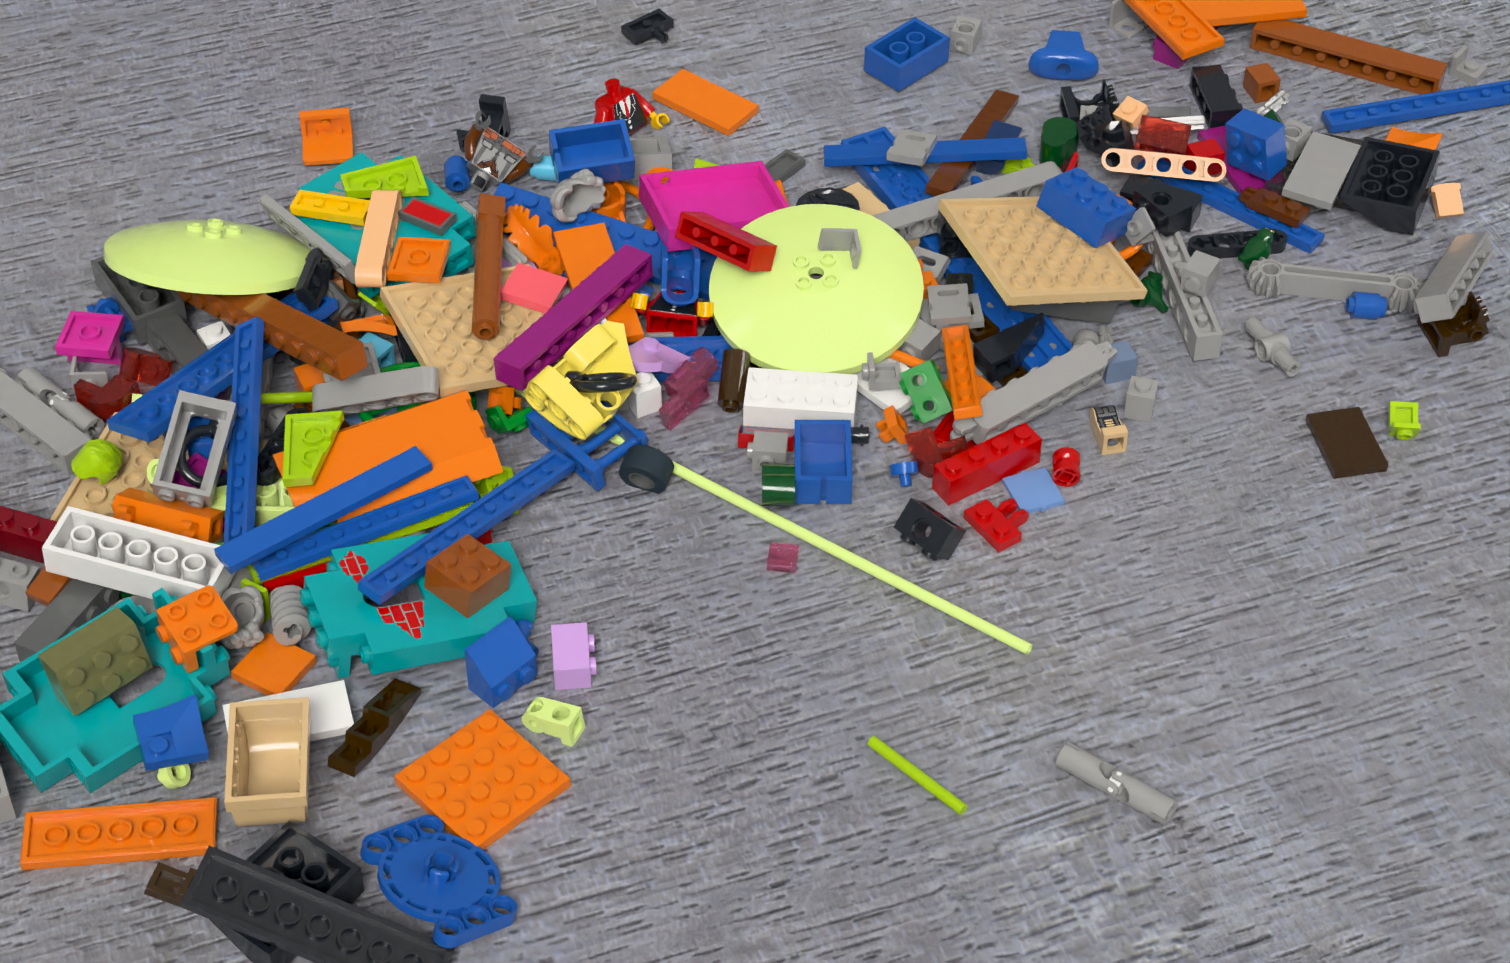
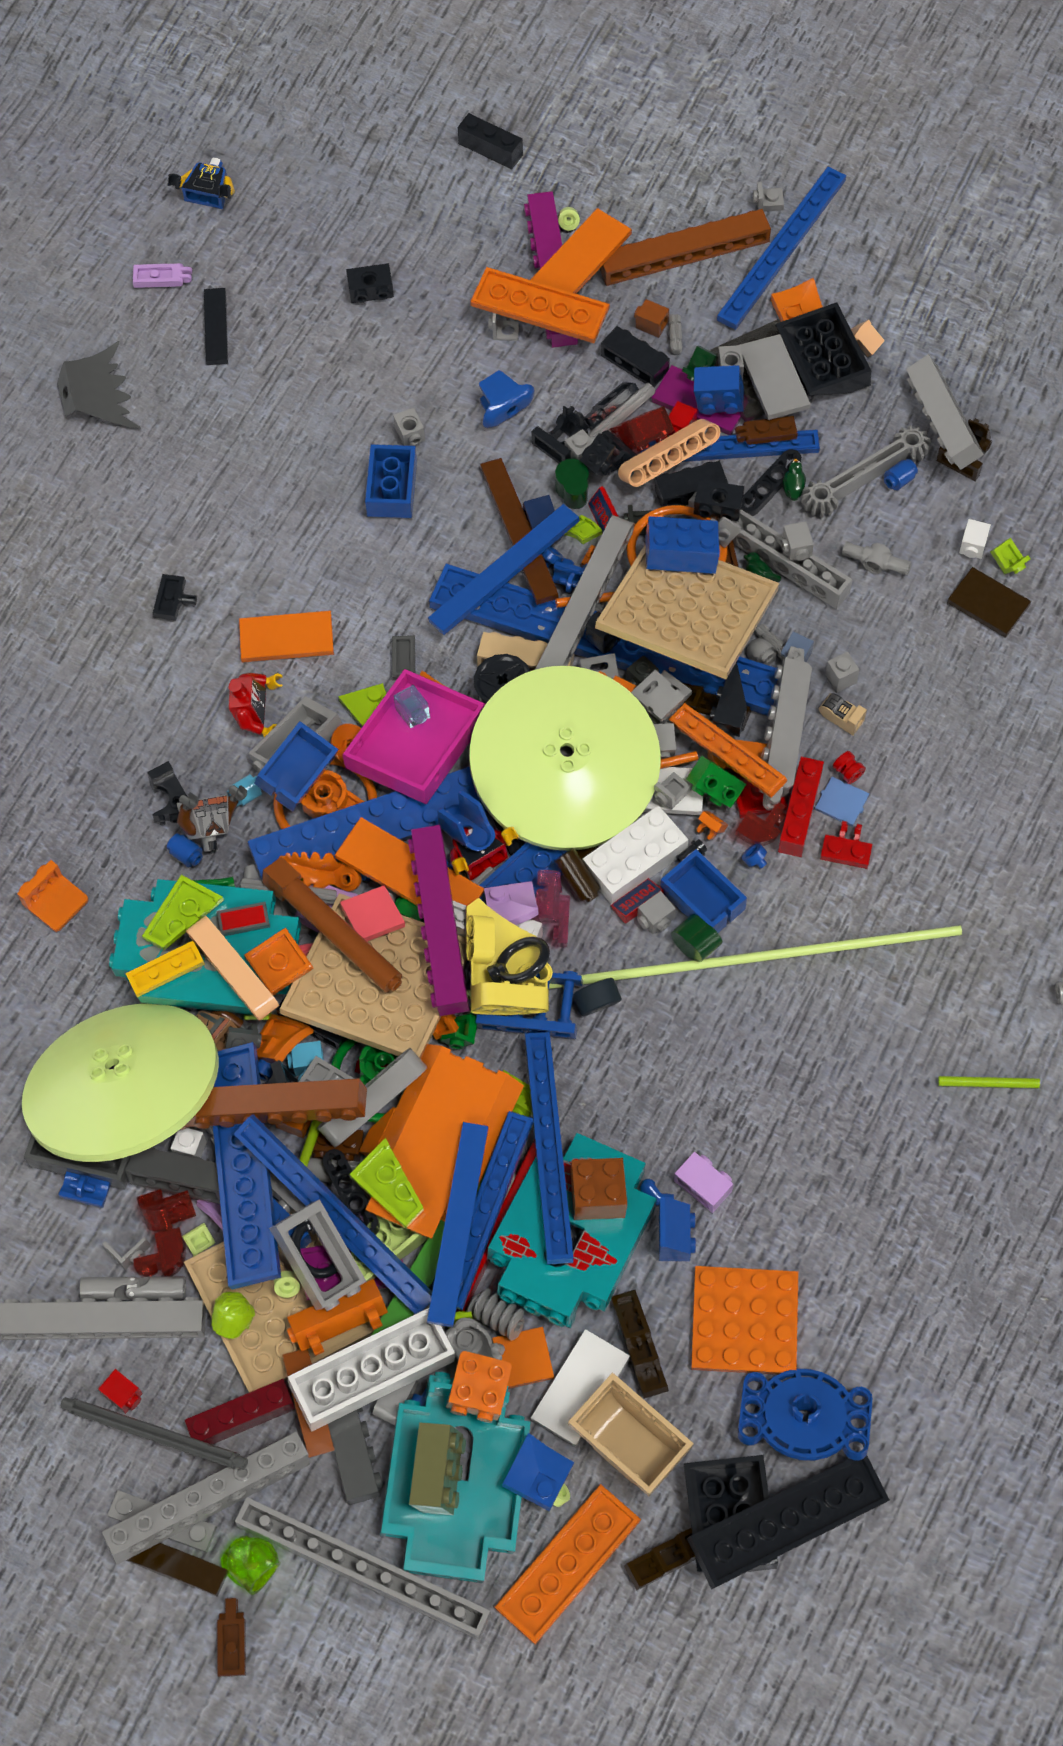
camera: 40 degrees left, 20 degrees up
dark pink bracket [55,311,125,365] -> none
light grey tile [259,194,355,284] -> none
black hinge [294,247,333,311] -> none
yellowish green leg [522,697,586,747] -> none
light grey hair [550,169,606,222] -> none
red brick [675,211,777,271] -> none
clear pink tile [767,542,799,573] -> none
light grey bracket [818,228,861,269] -> none
light grey piece [887,129,937,166] -> none
black brick [894,498,966,561] -> none
light nougat plate [1113,96,1149,129] -> none
none -> clear light blue brick [393,685,430,728]
none -> blue tile [542,546,564,568]
none -> white brick [959,519,991,559]

